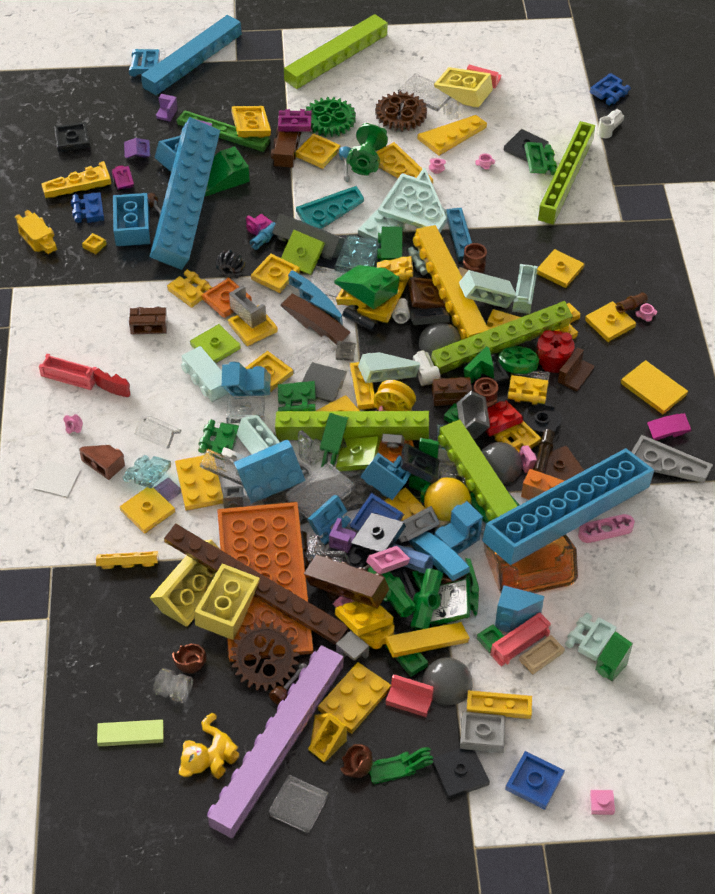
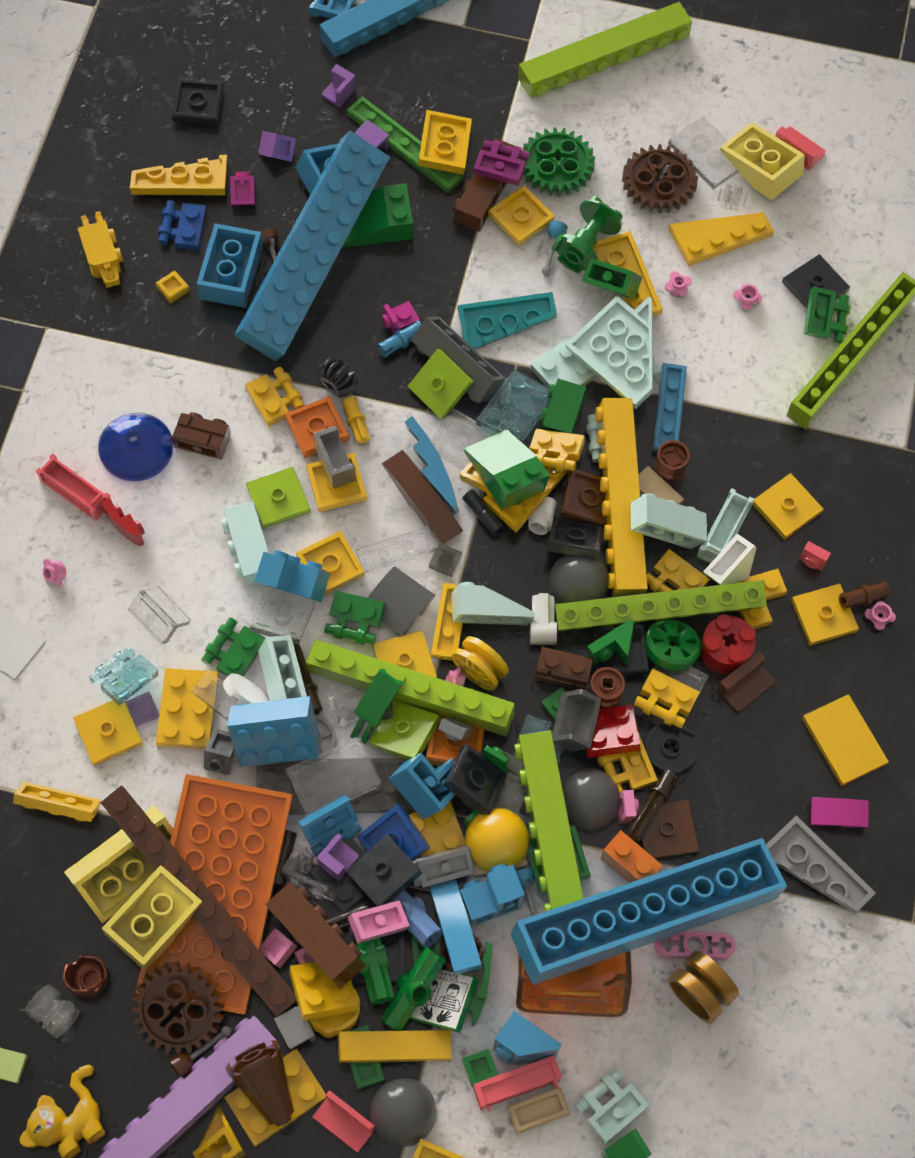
camera: 15 degrees right, 15 degrees up
copper slope [79,445,125,480] -> none
yellow plate [251,254,300,293] -> none
none -> clear blue dish [98,413,173,481]
none -> reddish brown cone [226,1040,294,1126]
none -> bright pink plate [260,928,298,968]
none -> yellow axle [342,396,370,445]
none -> green brick [582,258,643,300]
none -> pearl gold wheel [667,951,740,1024]
none -> white slope [703,534,756,585]
none -> coral plate [799,541,831,571]

